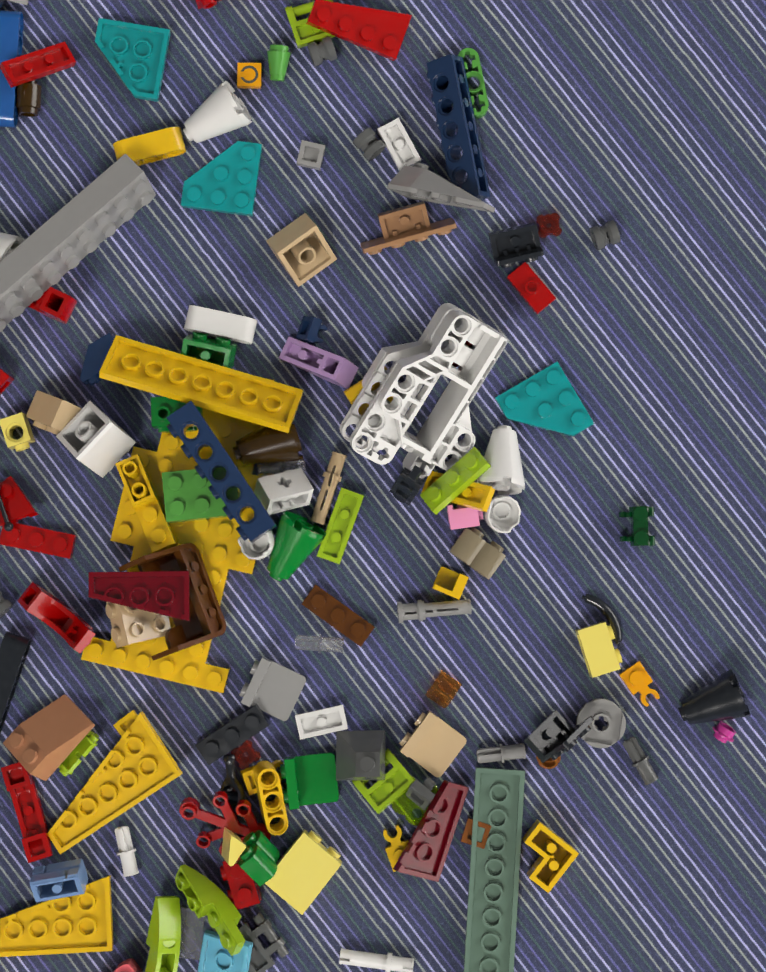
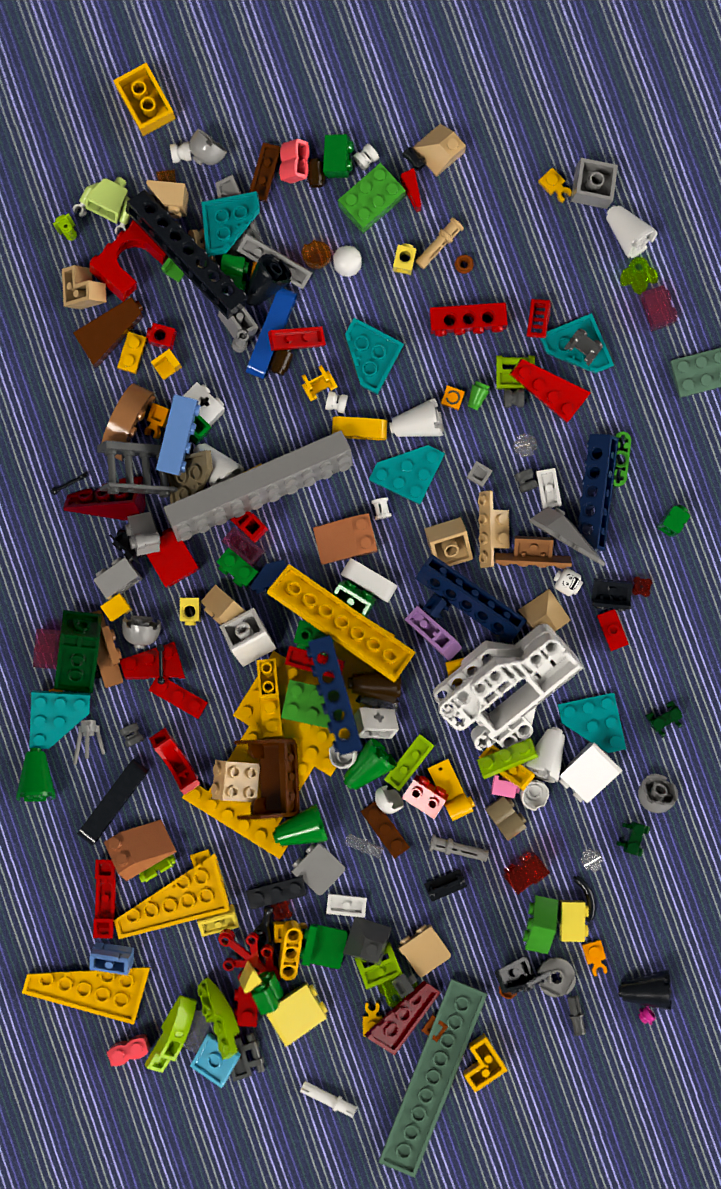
camera: 20 degrees right, 0 degrees up
dark red wing [89,571,190,621] -> none
white axle [115,826,139,877] -> none
tan pin [310,451,347,525] -> none
black hinge [390,465,425,505] -> none
clear orange slope [426,671,462,708] -> none
yellow panel [432,567,469,600] -> none
light grey axle [476,743,526,763] -> none
dark grey wheel [589,220,621,251] -> none
none -> light yellow slope [197,904,239,937]
none -> green brick [216,547,259,588]
none -> clear pink brick [222,527,265,567]
none -> green cone [272,804,328,846]
none -> red plate [284,646,345,678]
none -> yellow piece [301,365,338,401]
none -> nougat slope [313,513,377,565]
none -> white wheel [325,391,348,414]
none -> white bush [371,497,392,520]
none -> white hair [375,785,404,814]
none -> brick [402,774,449,819]
none -> dark blue brick [415,554,526,644]
none -> black hinge [424,869,467,902]
none -> yellow door [427,758,475,821]
none -> tan bracket [478,490,510,568]
none -> clear red brick [502,851,550,895]
none -> clear gear [513,433,537,457]
none -> tan slope [518,589,571,631]
none -> bright green brick [523,895,558,954]
none -> white head [553,568,583,596]
none -> white slope [559,742,623,803]
none -> clear gear [579,848,603,873]
none -> light grey cylinder [638,774,678,813]
none -> dark green piece [645,701,683,738]
none -> green brick [657,504,690,537]

